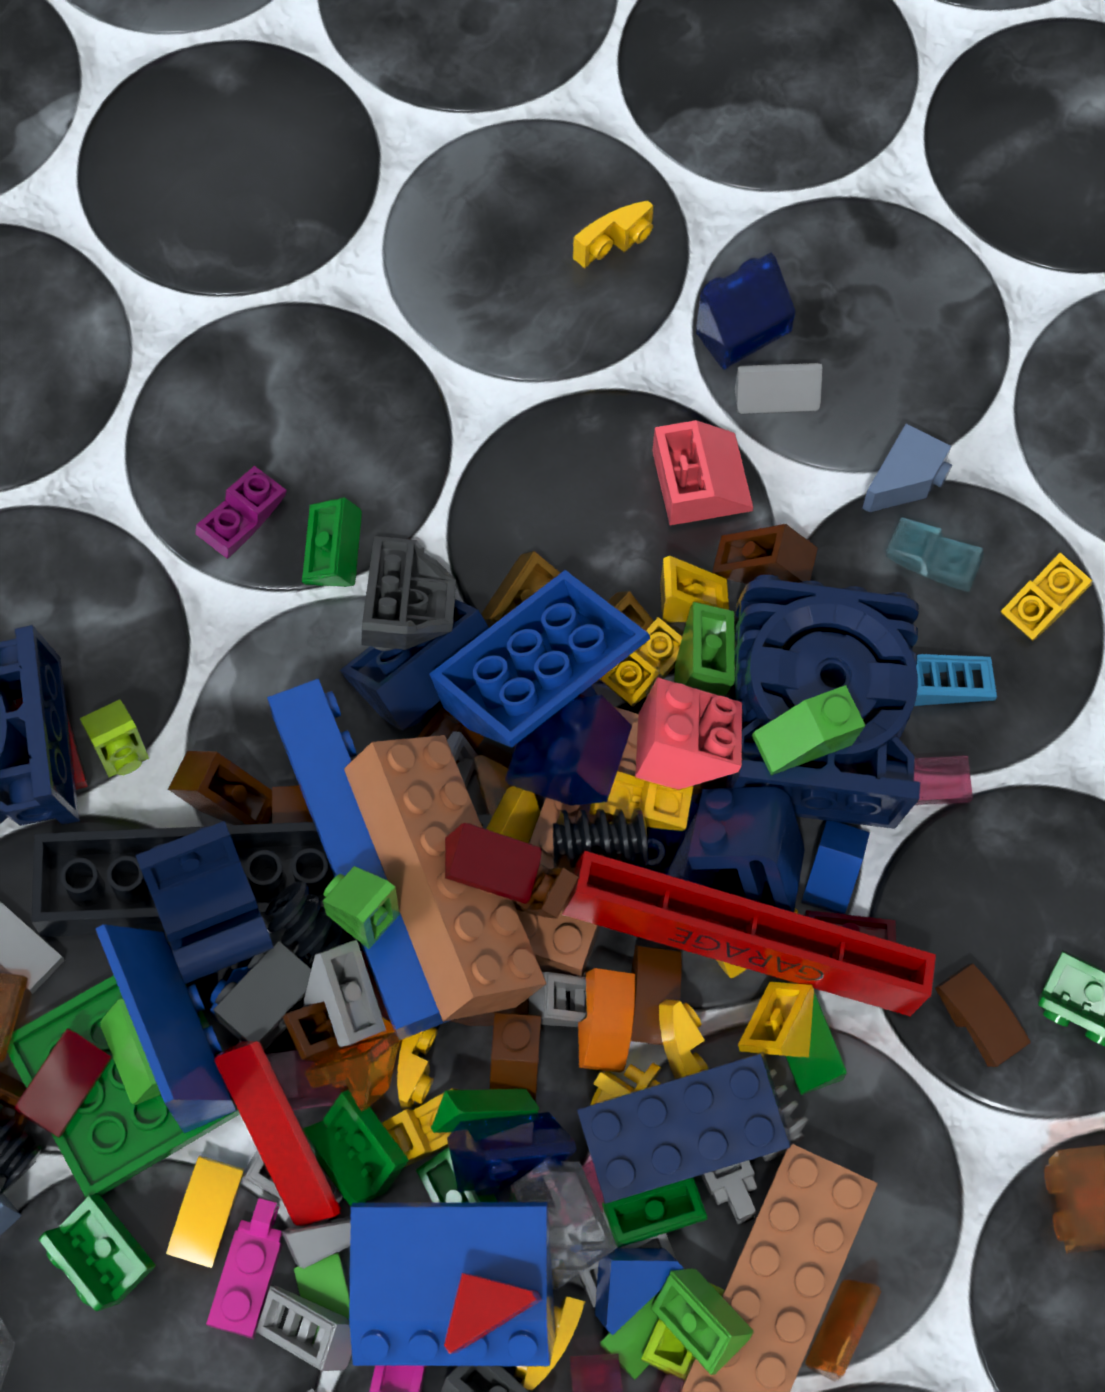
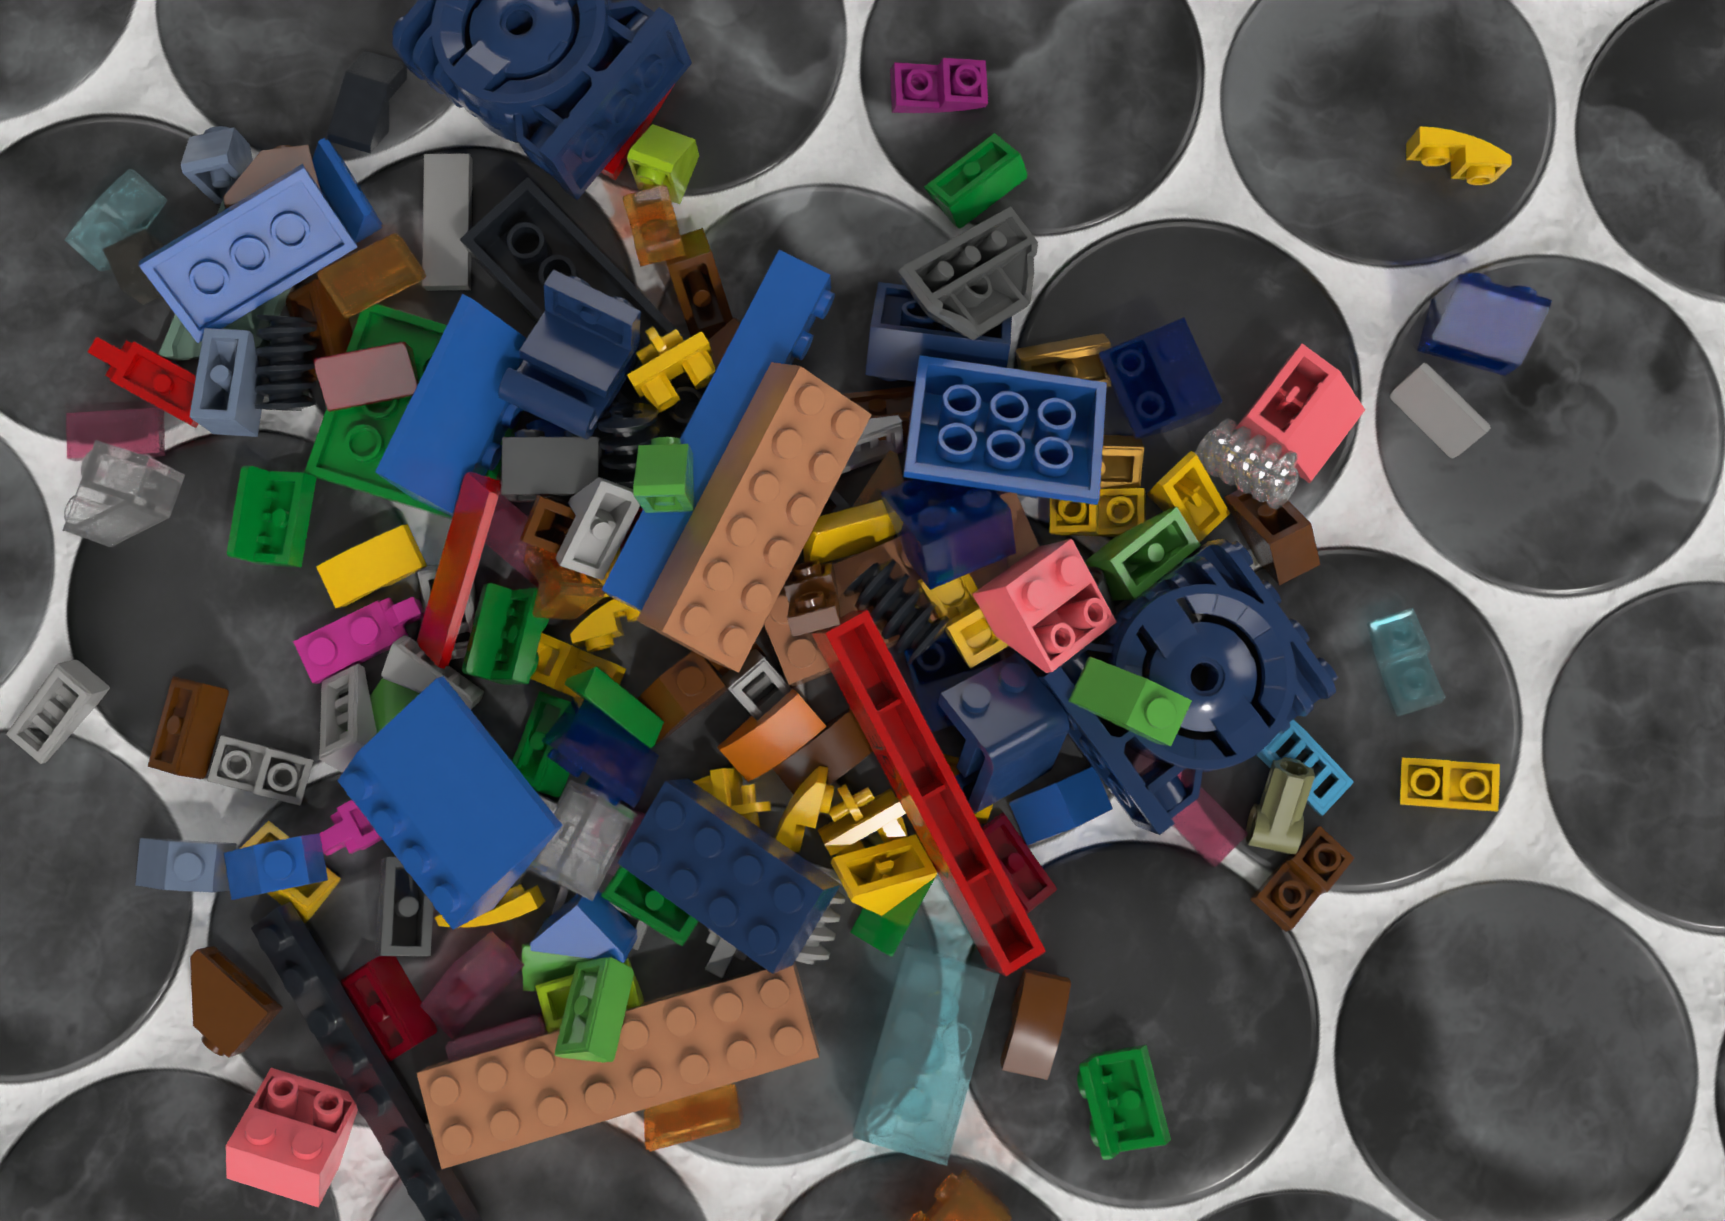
camera: 50 degrees right, 15 degrees up
red slope [444,1273,542,1354] -> none
dark red slope [445,823,542,904] -> none
sand blue slope [862,424,952,512] -> none
none -> clear orange slope [623,185,686,267]
none -> yellow hips [627,327,716,412]
none -> yellow hips [818,784,908,856]
none -> clear light blue brick [852,943,1000,1166]
none -> clear blue slope [1098,317,1222,439]
none -> clear piece [1195,418,1299,509]
none -> olive piece [1245,757,1315,855]
none -> reddish brown slope [1250,826,1355,932]

